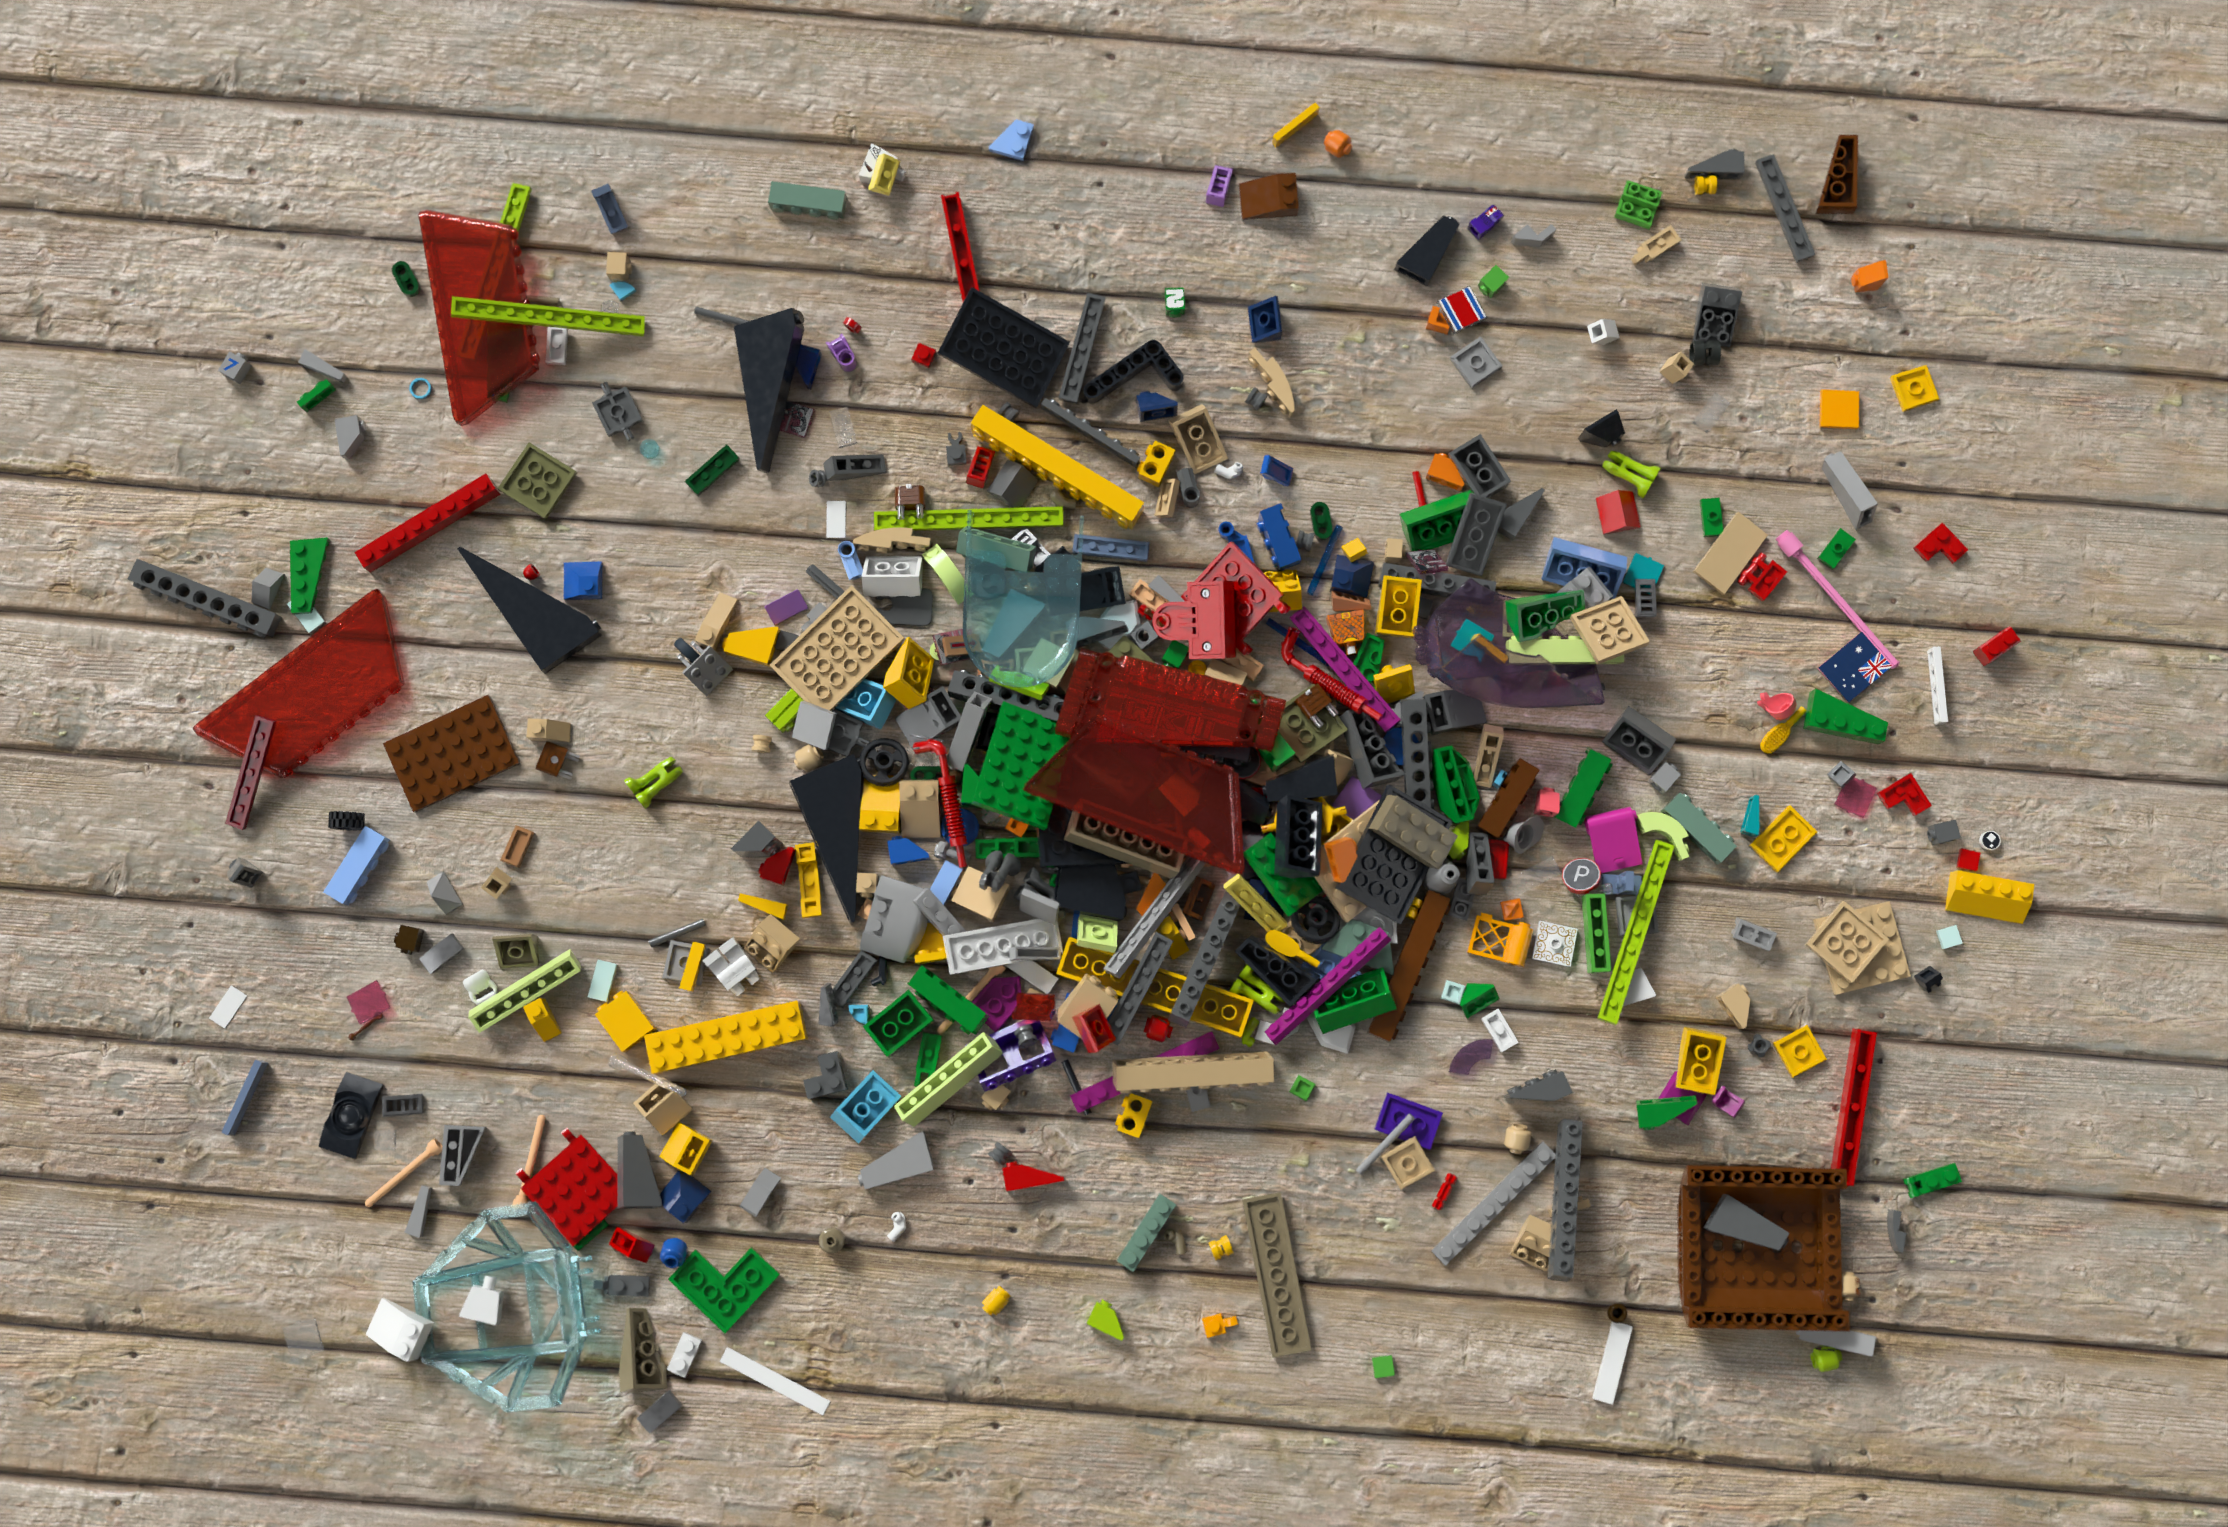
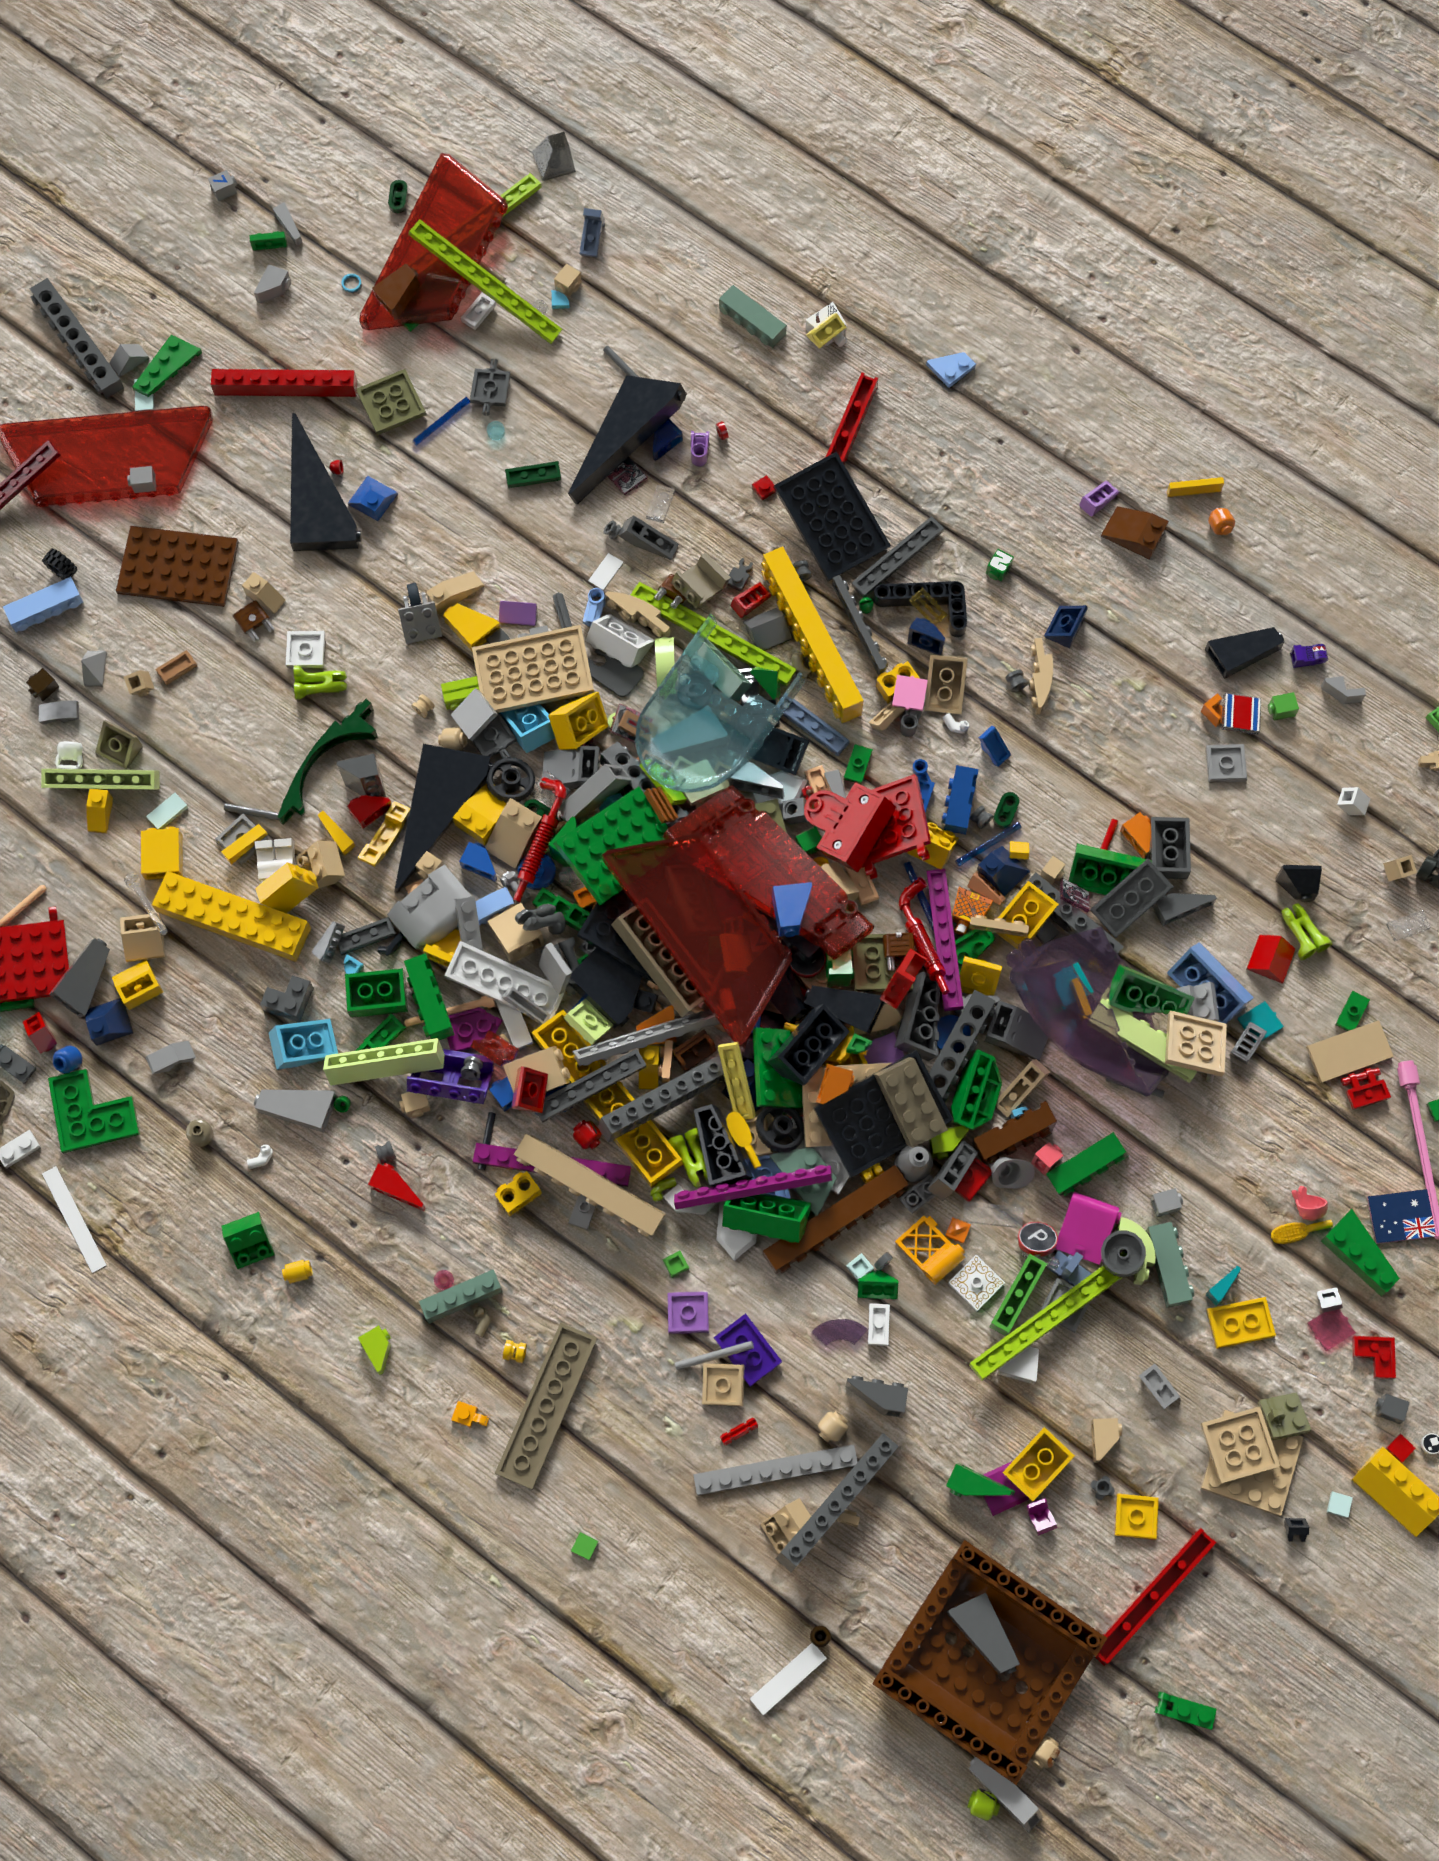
camera: 35 degrees right, 10 degrees down
dark grey slope [1602,706,1676,775] -> none
dark grey slope [1887,1209,1906,1252] -> none
none -> light grey brick [127,466,156,493]
none -> green slope [221,1212,275,1269]
none -> yellow brick [255,862,319,913]
none -> dark green slope [277,699,378,825]
none -> white plate [286,631,325,668]
none -> green hinge [334,1095,351,1113]
none -> reddish brown slope [372,264,420,320]
none -> clear blue bar [412,397,470,446]
none -> clear pink plate [434,1270,454,1290]
none -> clear smoke slope [532,132,576,181]
none -> medium azure tile [599,793,623,811]
none -> dark orange tile [644,787,679,823]
none -> medium lavender tile [668,1292,709,1334]
none -> dark tan panel [671,552,731,608]
none -> green slope [750,667,781,700]
none -> slope [772,882,812,937]
none -> green plate [843,744,873,785]
none -> green tile [846,1033,872,1054]
none -> green hinge [859,597,873,614]
none -> dark grey tile [874,1252,893,1271]
none -> red panel [880,948,927,1009]
none -> bright pink piece [892,675,928,711]
none -> clear yellow tile [909,588,948,626]
none -> tan plate [970,915,1029,937]
none -> dark grey wheel [1101,1230,1146,1278]
none -> olive hinge [1257,1392,1311,1441]

